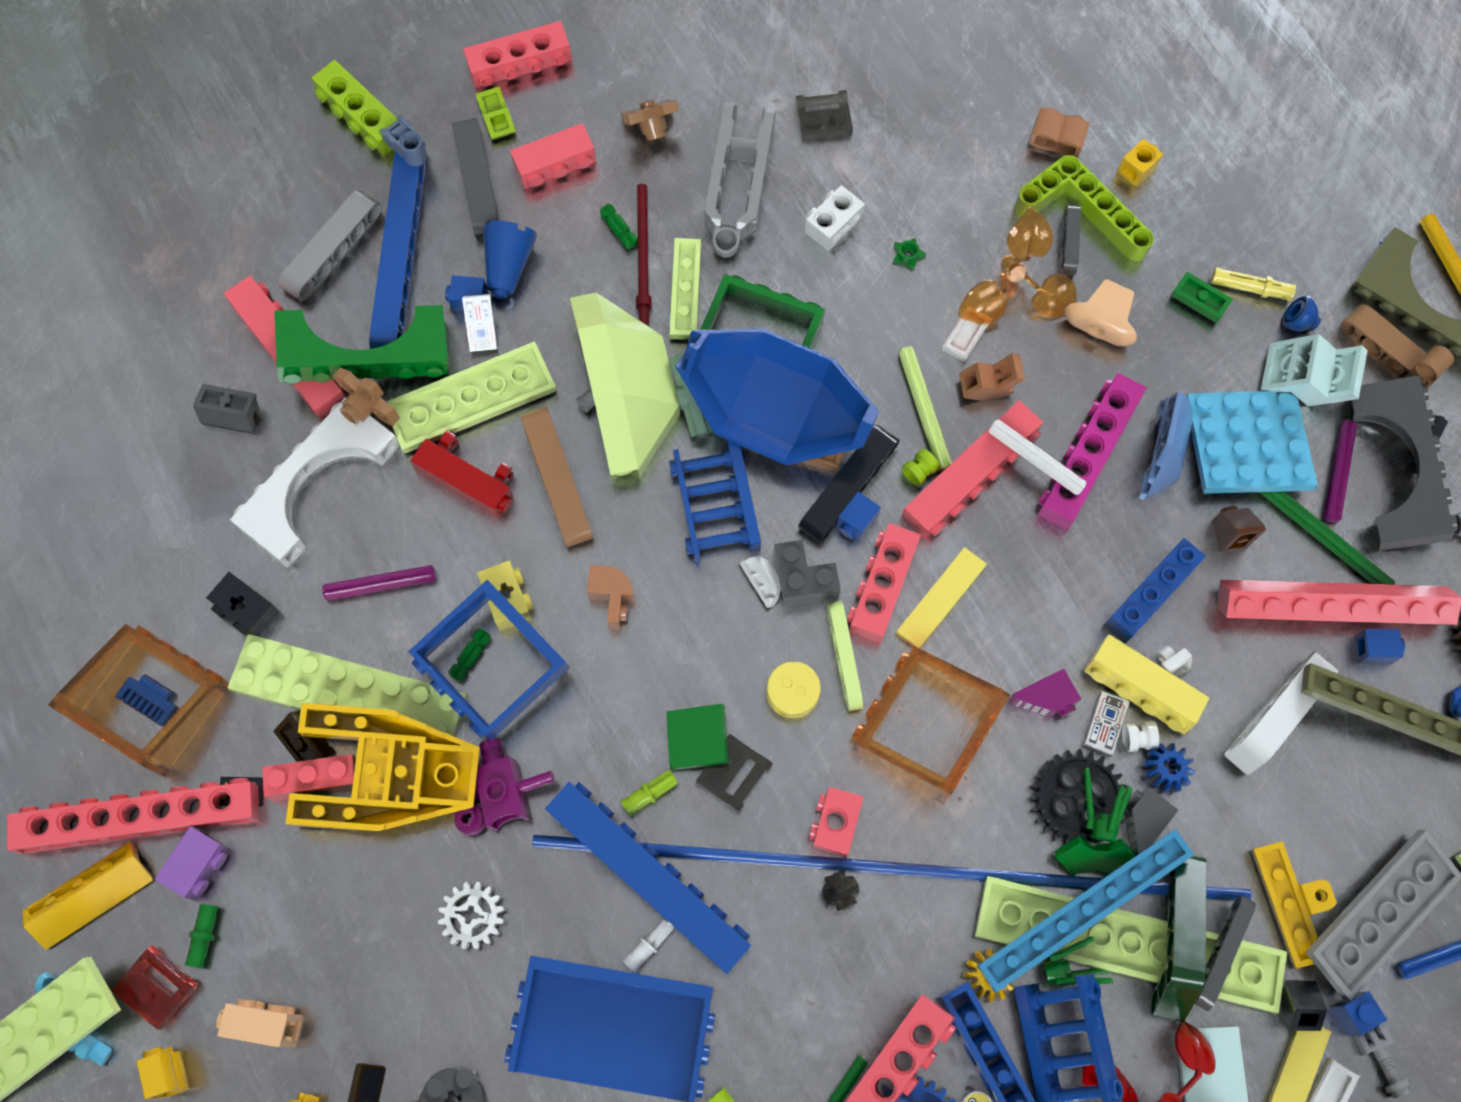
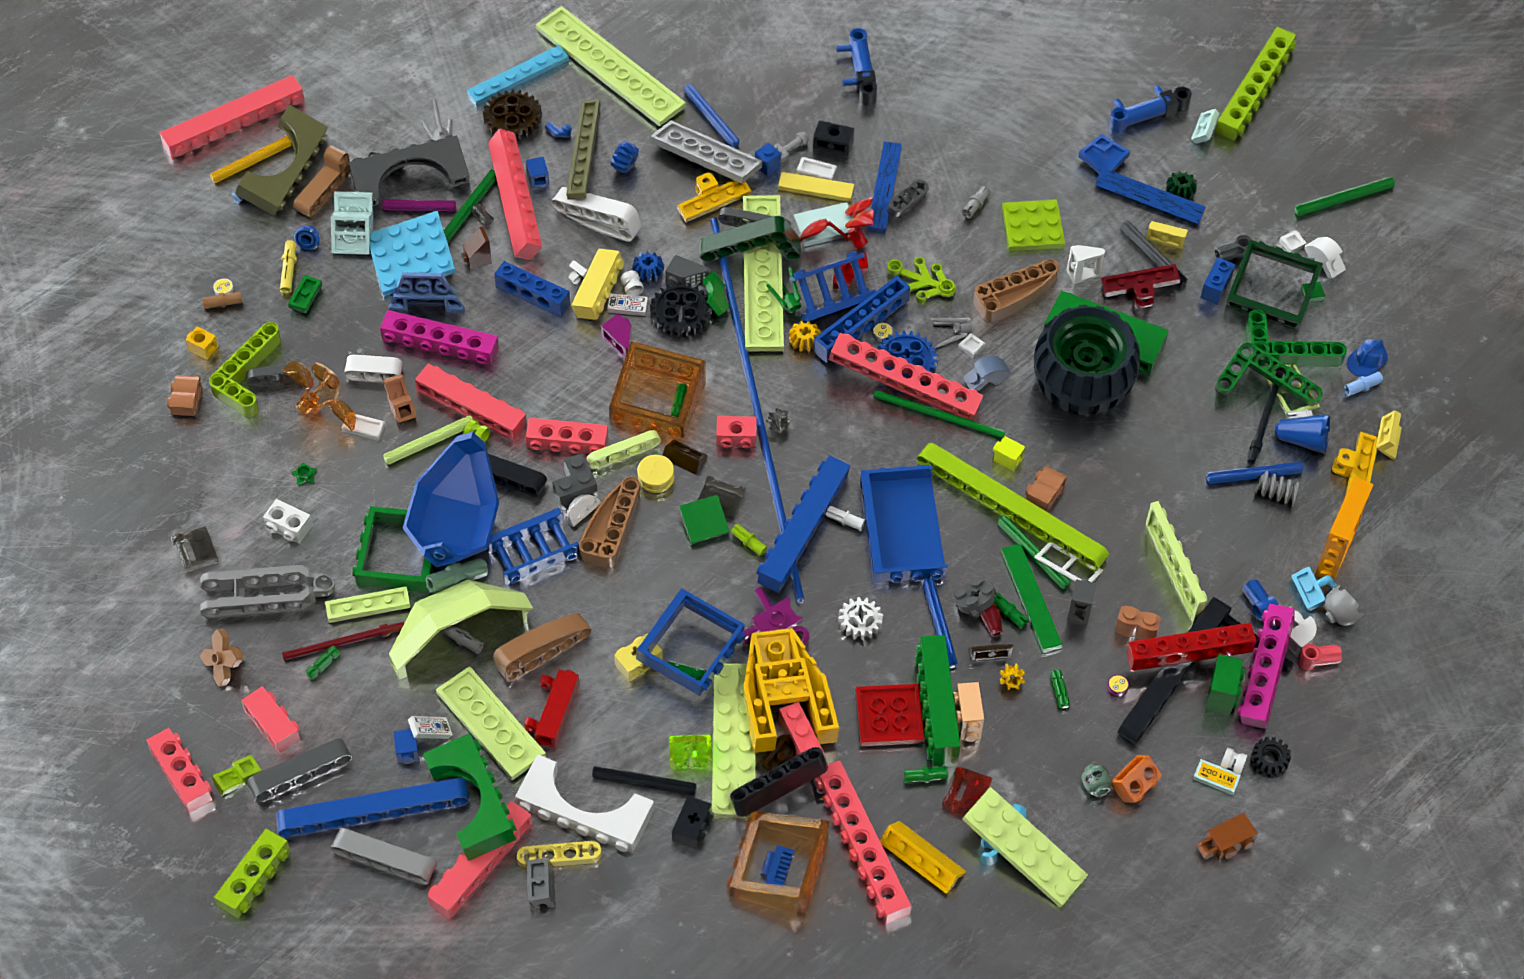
camera: 105 degrees left, 15 degrees down
yellow brick [136,1047,190,1100] -> none
medium lavender brick [155,826,229,900] -> none
magenta axle [322,565,436,600] -> none
medium nougat plant [333,368,400,426] -> none
sand blue piece [379,115,428,166] -> none
blue cone [483,220,537,299] -> none
nougat brick [587,565,634,630] -> none
blue brick [837,491,881,541] -> none
light yellow tile [895,547,987,651] -> none
dark azure plate [977,829,1194,993] -> none
white axle [989,419,1087,495] -> none
light nougat piece [1064,279,1137,347] -> none
green plant [1084,768,1132,843] -> none
black brick [1280,980,1328,1031] -> none
none -> medium nougat pin [202,291,243,310]
none -> tile [213,278,234,295]
none -> white beam [344,355,403,383]
none -> clear smoke pin [471,203,494,227]
none -> light yellow beam [517,841,602,869]
none -> medium nougat beam [579,477,640,568]
none -> black axle [592,765,697,796]
none -> blue gear [611,141,639,173]
none -> dark brown slope [662,440,708,474]
none -> clear neon green brick [669,734,712,770]
none -> green axle [671,383,688,419]
none -> black beam [730,747,828,817]
none -> red plate [855,684,924,746]
none -> green brick [914,635,960,768]
none -> blue axle [923,578,958,669]

